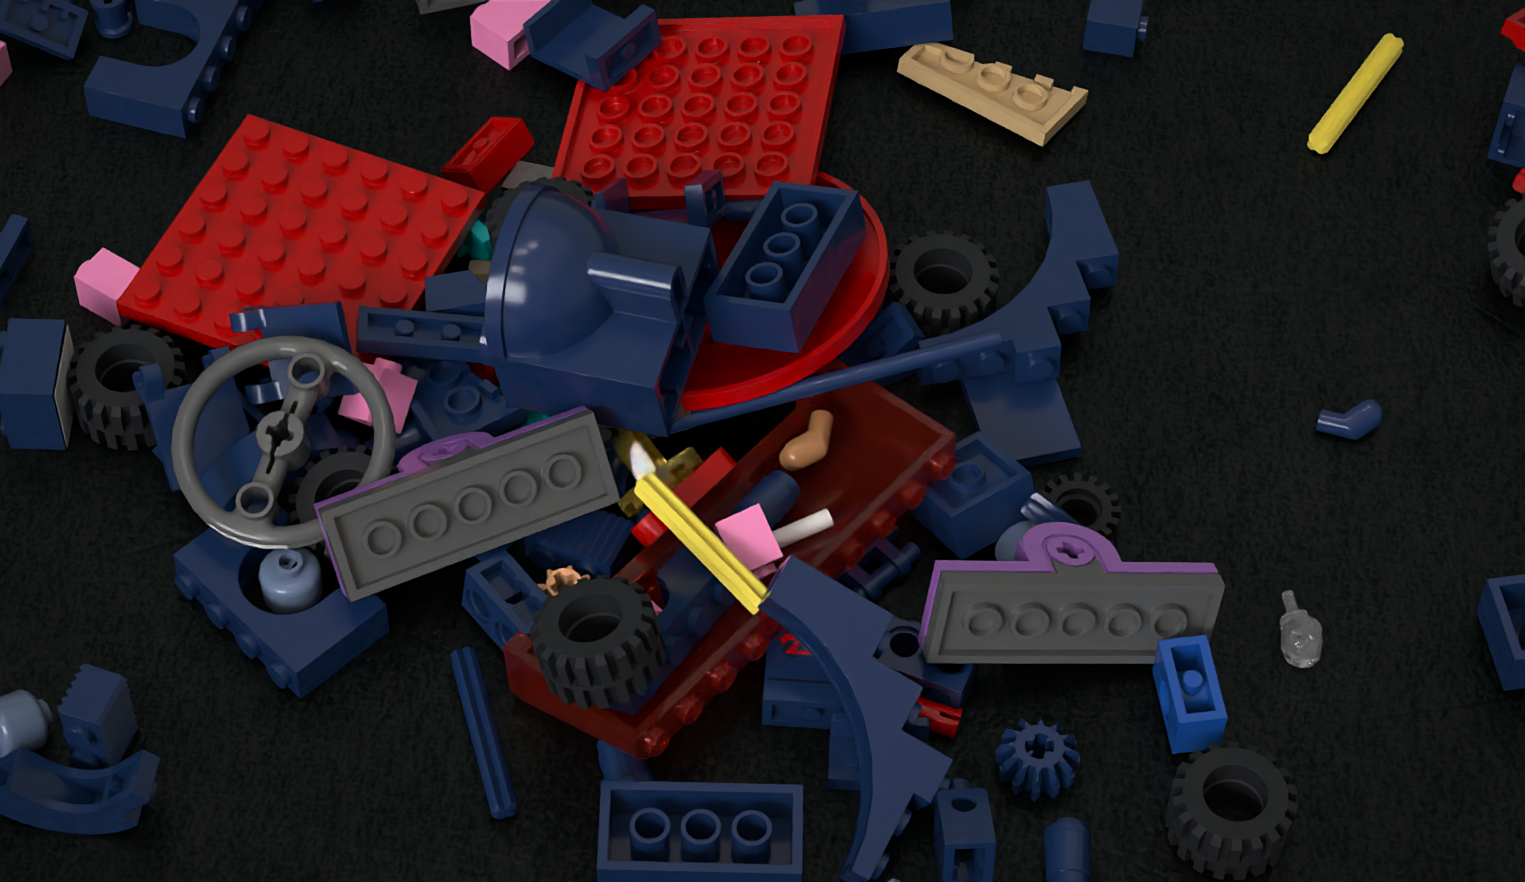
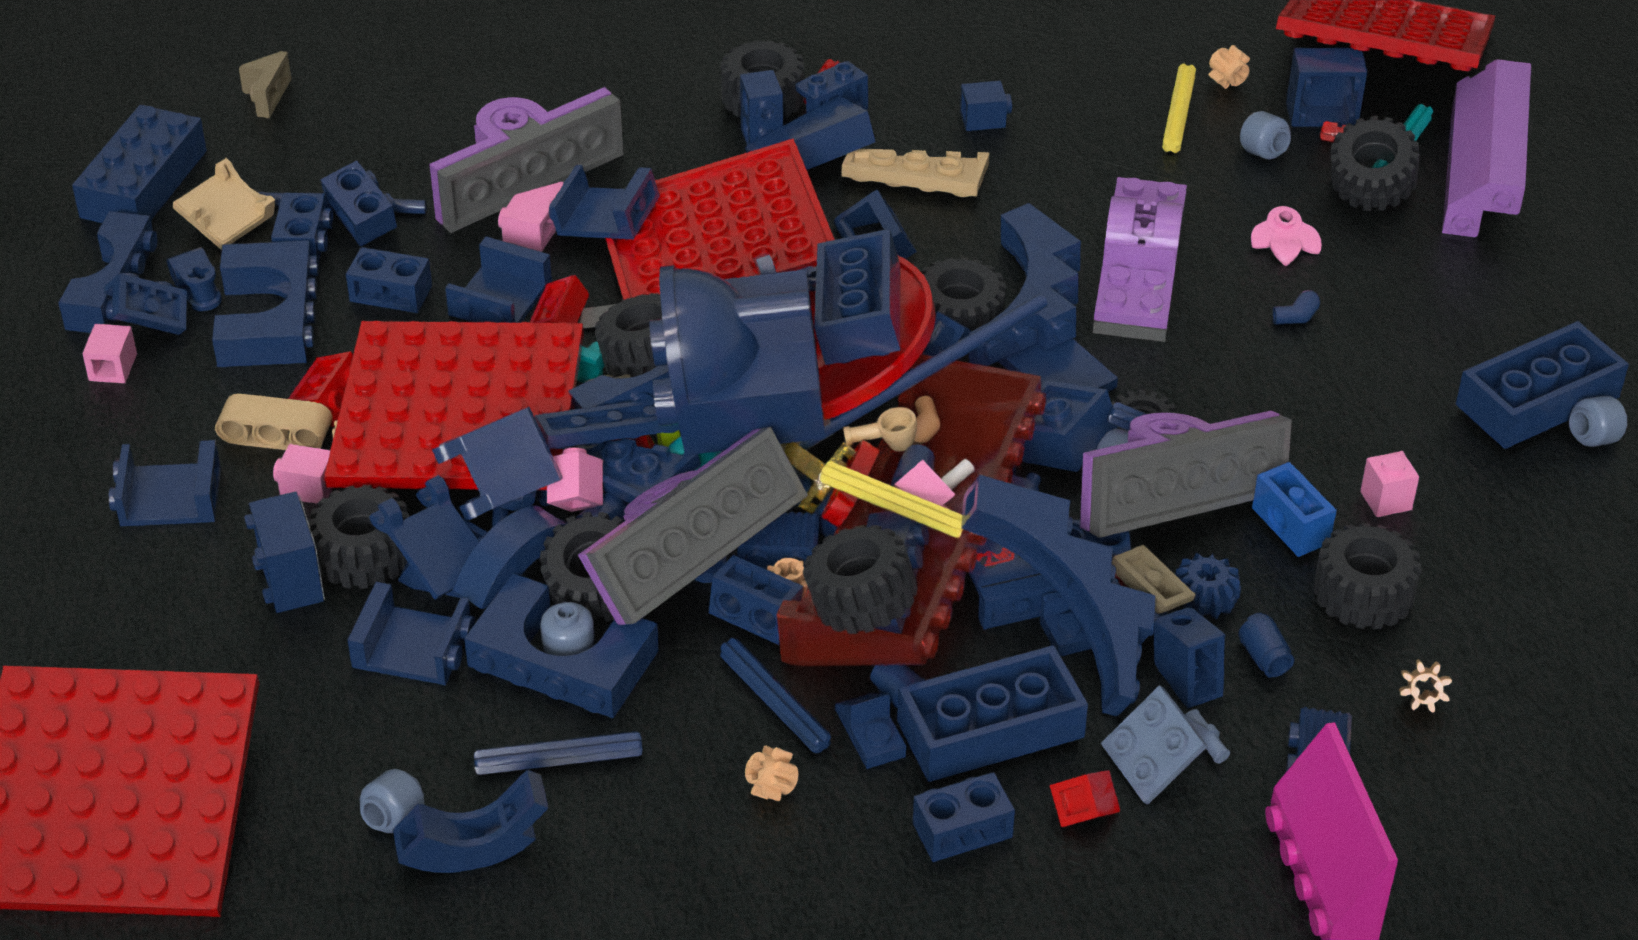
camera: 20 degrees left, 10 degrees down
dark blue brick [57,664,139,770] -> none
dark grey piece [171,336,396,549] -> none
clear piece [1280,590,1323,668] -> none
none -> tan beam [215,394,333,450]
none -> red bracket [288,351,353,427]
none -> dark blue brick [346,247,432,313]
none -> dark blue panel [348,582,476,685]
none -> dark blue panel [445,237,552,323]
none -> dark blue axle [474,731,643,775]
none -> light nougat gear [745,746,798,801]
none -> dark blue tile [833,190,917,259]
none -> dark blue slope [835,692,906,769]
none -> tan bar [843,407,917,451]
none -> medium lavender piece [1093,177,1187,342]
none -> dark tan slope [1112,545,1195,613]
none -> light nougat gear [1208,45,1250,89]
none -> sand blue head [1240,111,1291,160]
none -> bright pink plate [1251,206,1322,266]
none -> bright pink brick [1360,451,1419,517]

